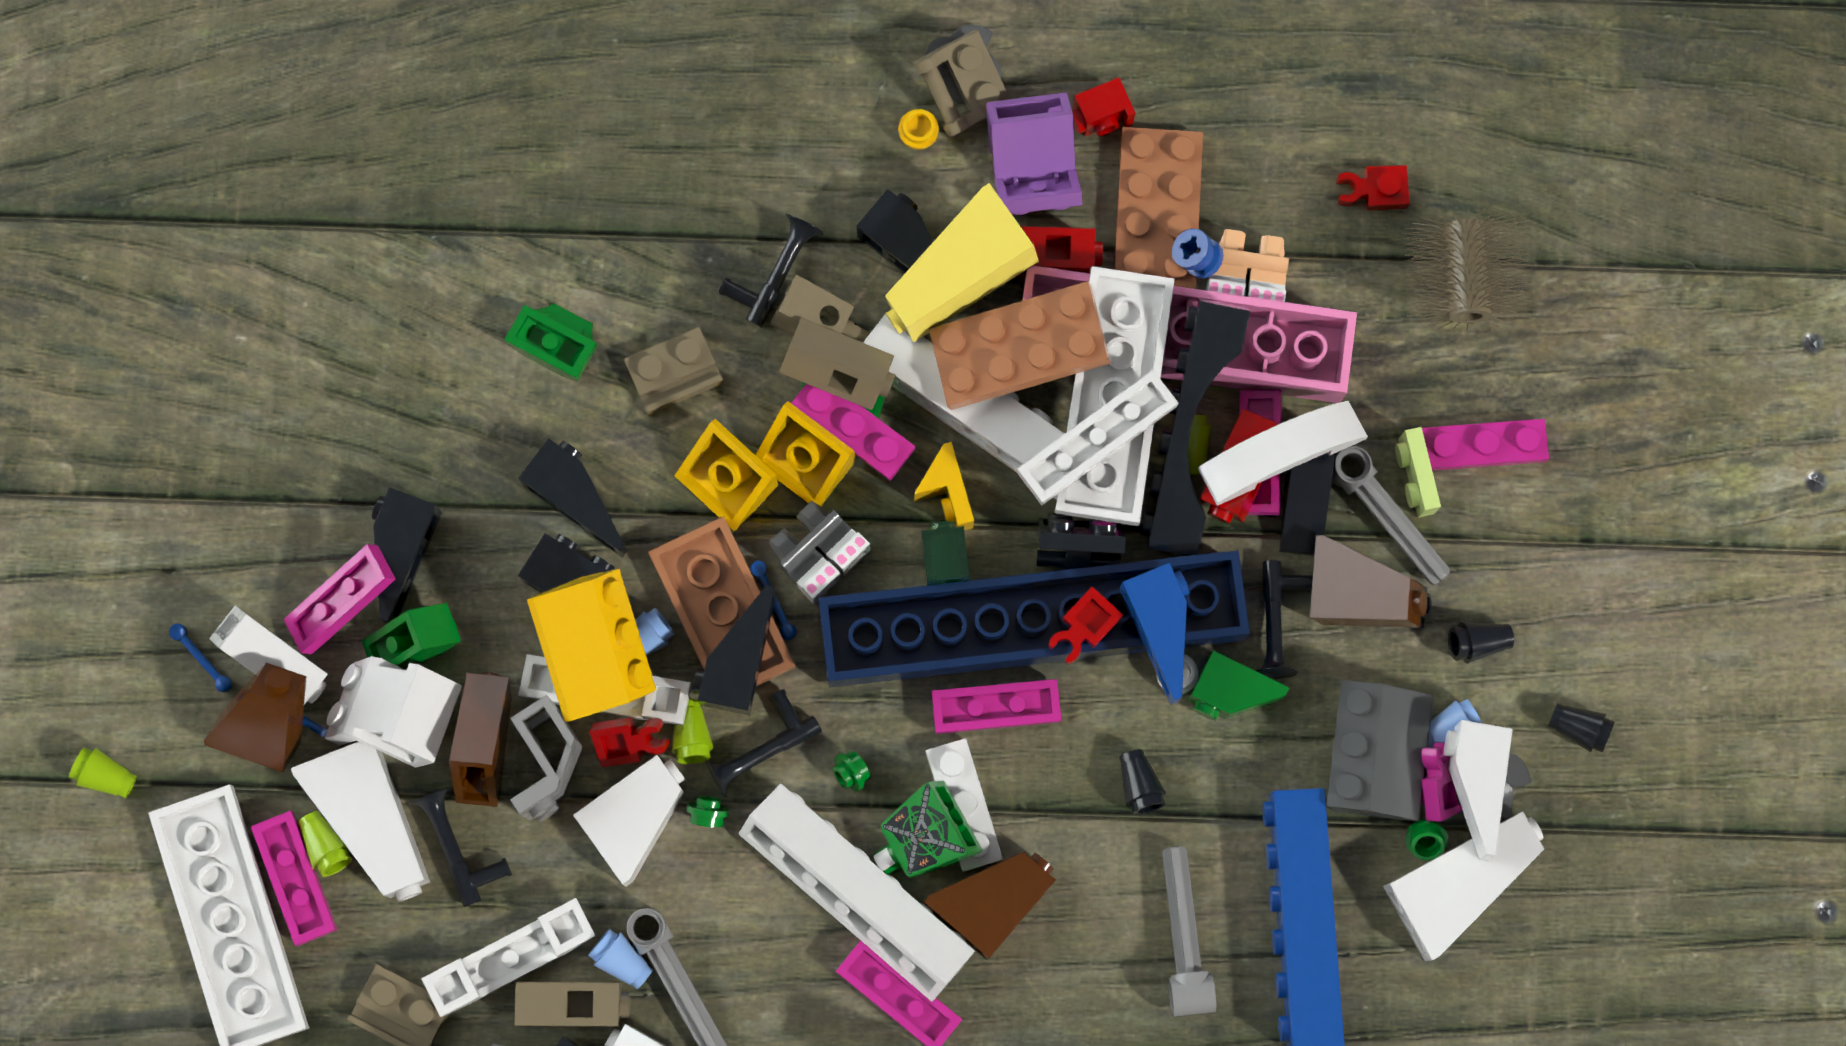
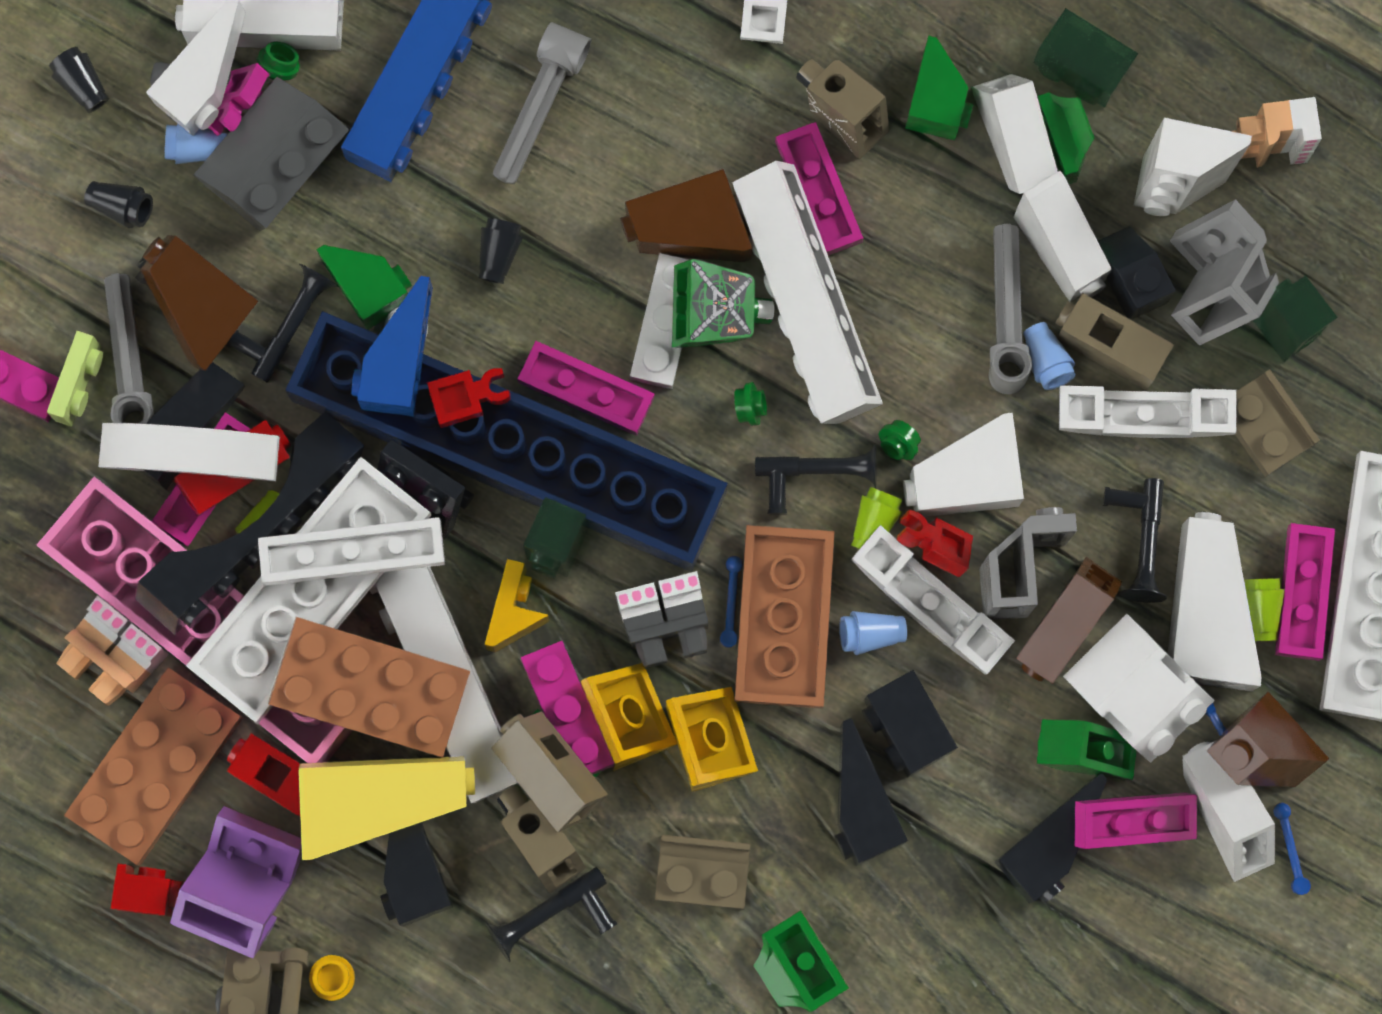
camera: 150 degrees left, 0 degrees up
yellow slope [527,569,656,722] -> none
black slope [692,585,776,716] -> none
blue wheel [1172,228,1224,278] -> none

